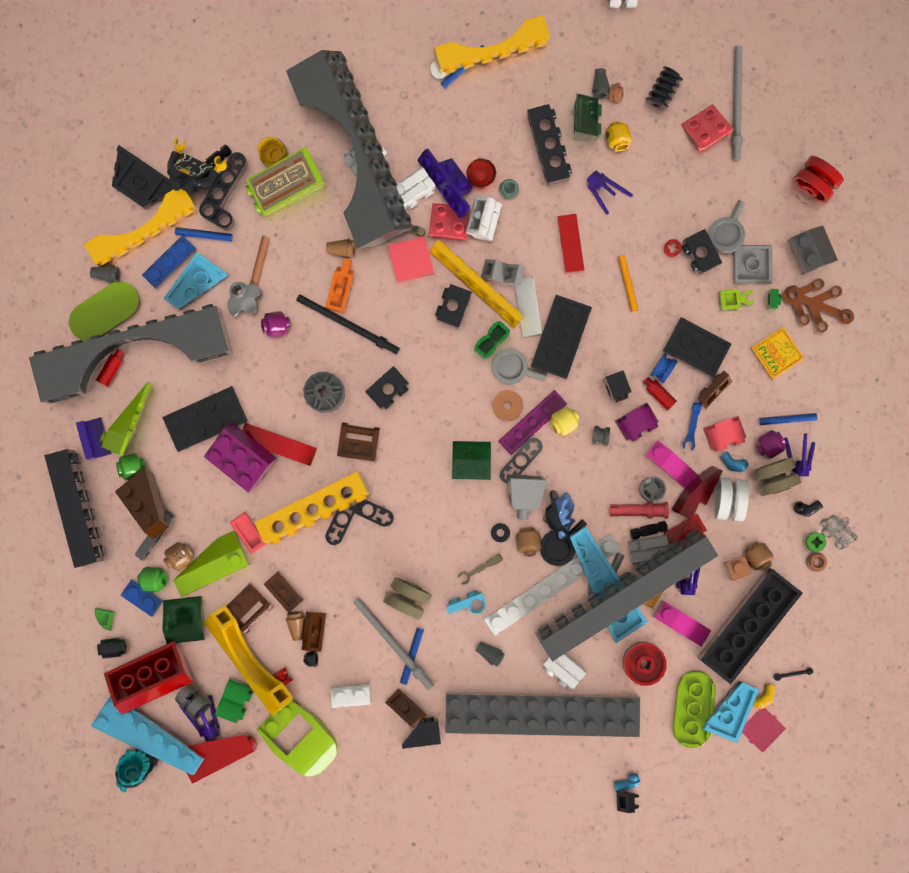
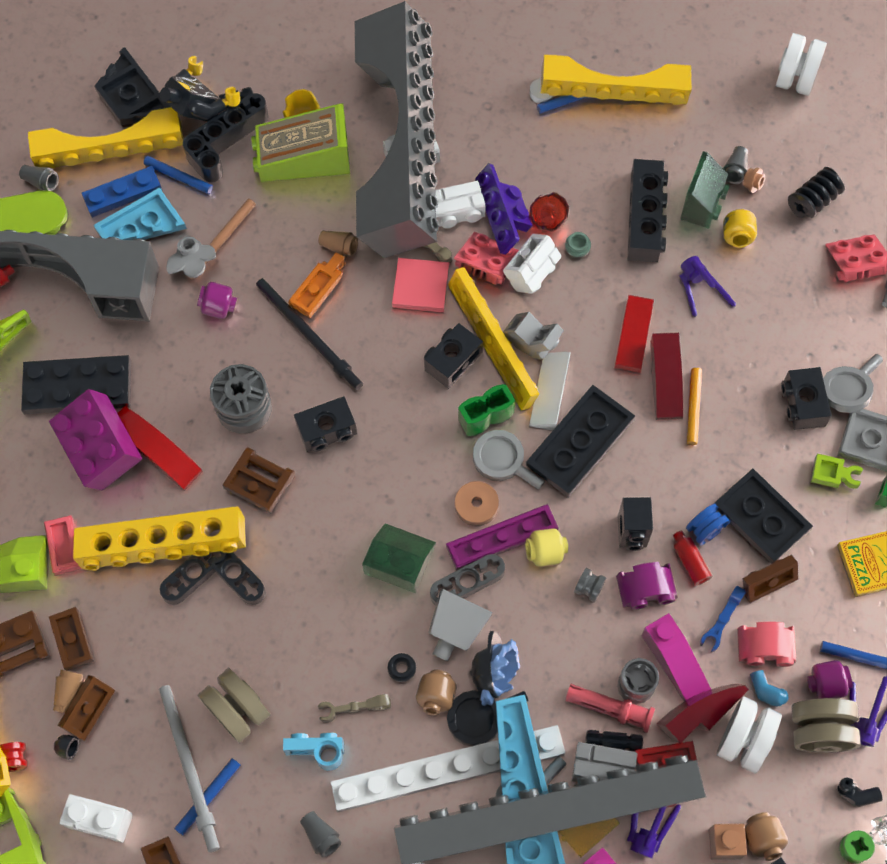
camera: 20 degrees right, 20 degrees down
red bush [664,239,682,257] -> none
none -> dark red slope [650,332,683,420]

